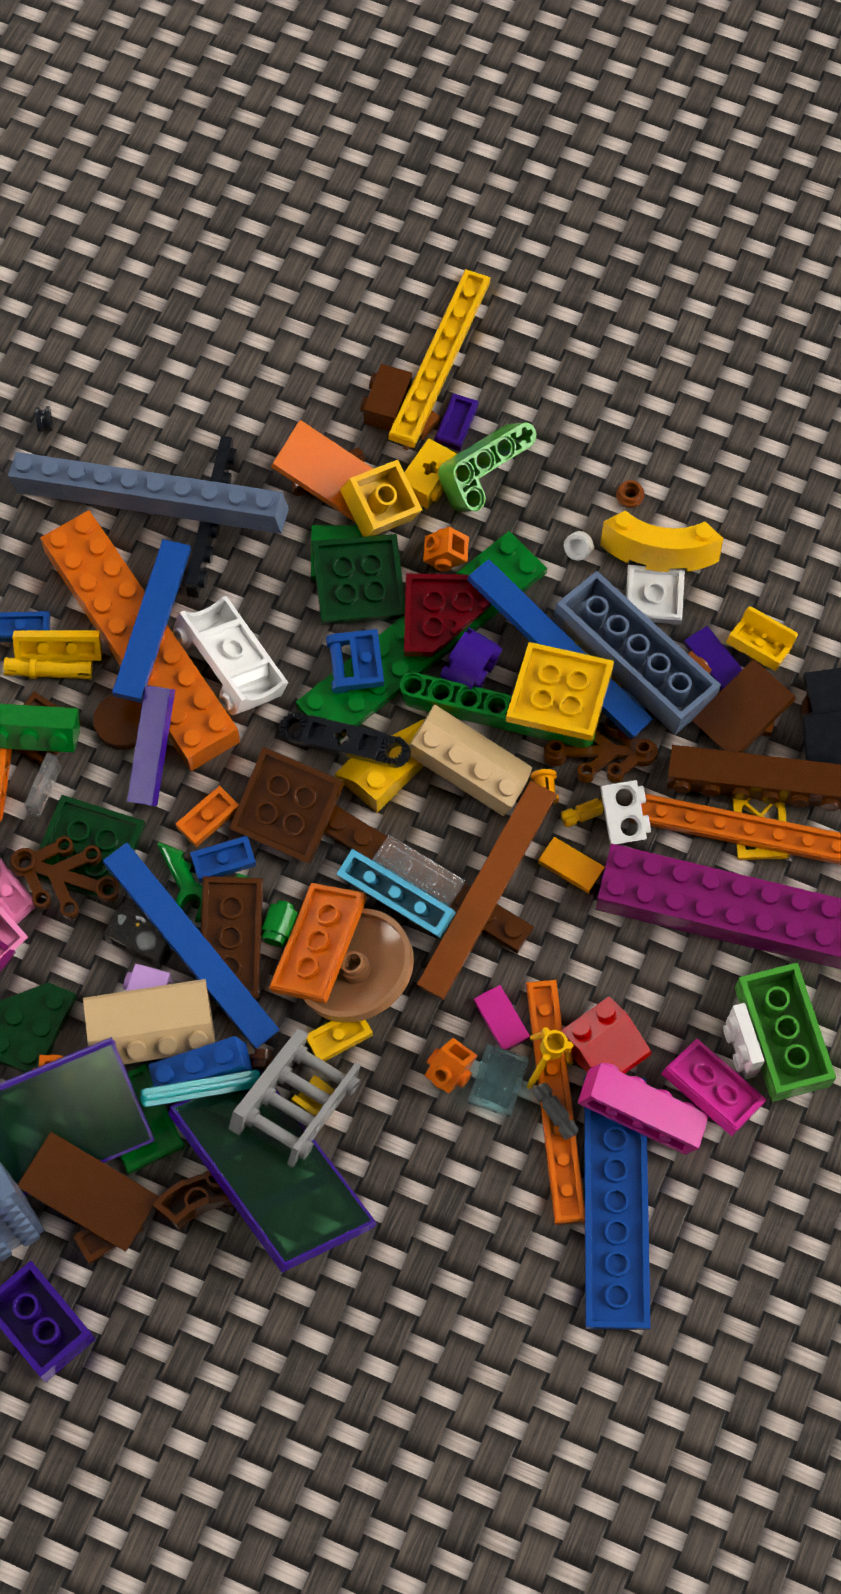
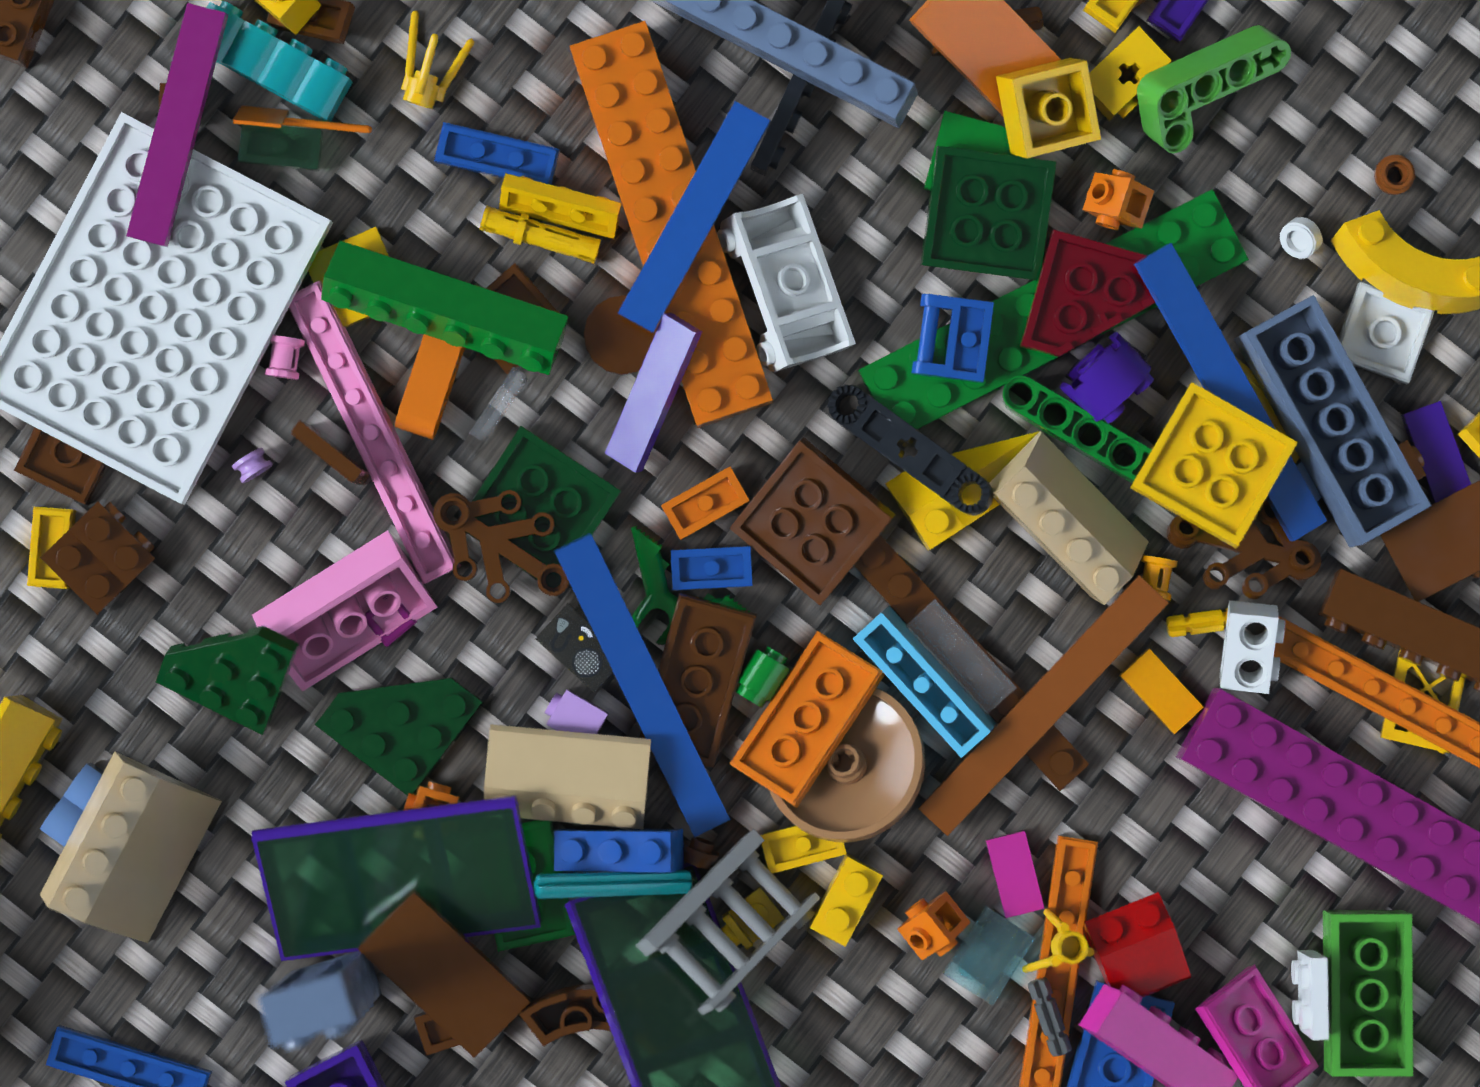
camera: 15 degrees right, 20 degrees up
none -> yellow brick [809,854,883,947]

